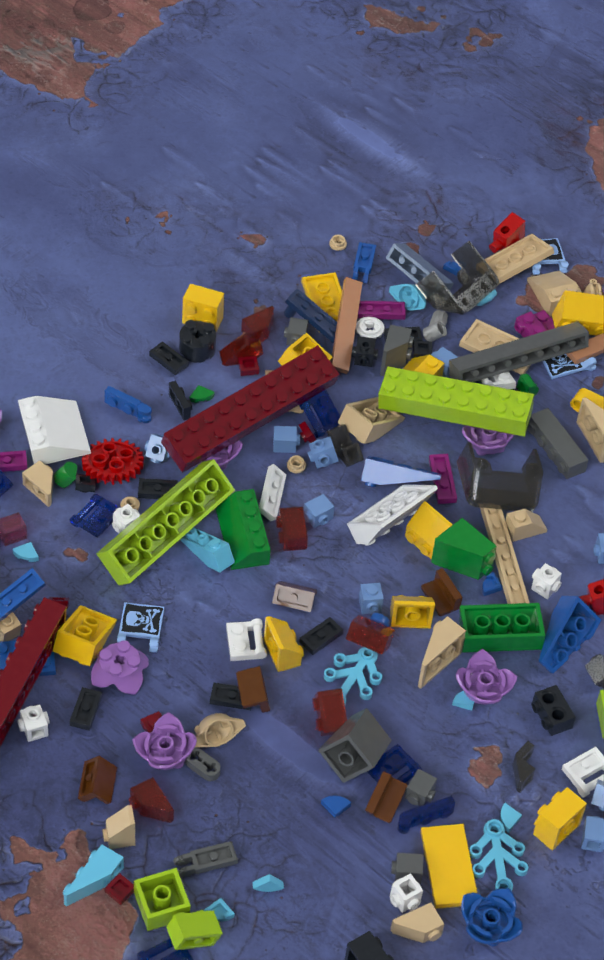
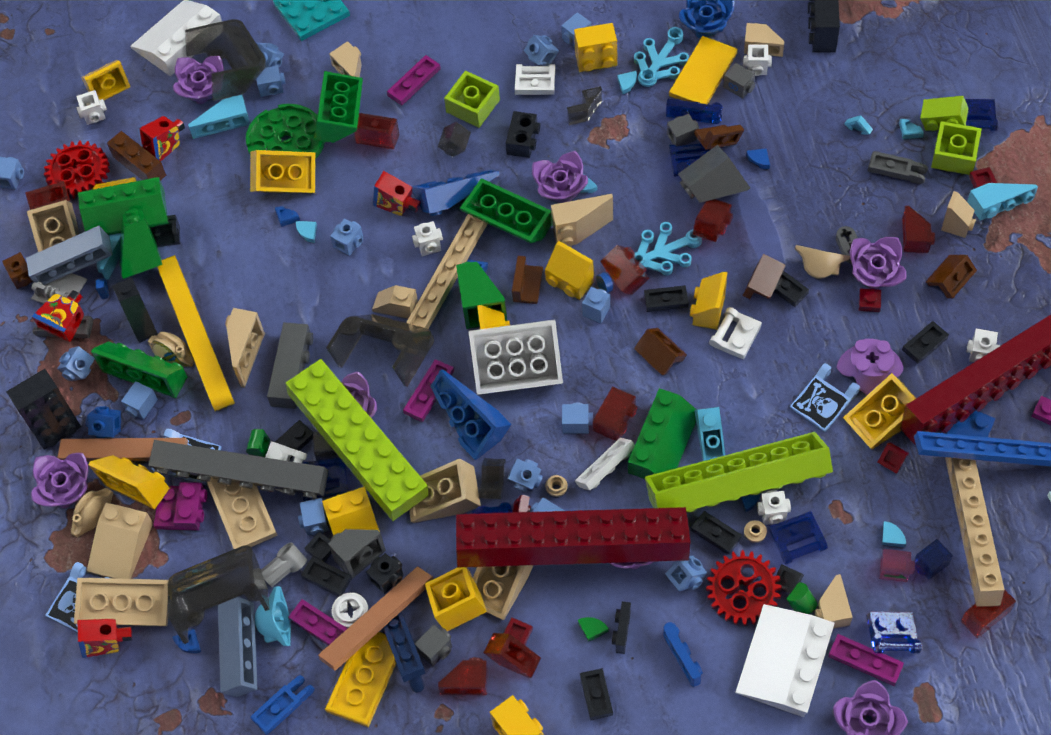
camera: 135 degrees left, 10 degrees up
black brick [179,320,216,363] -> none

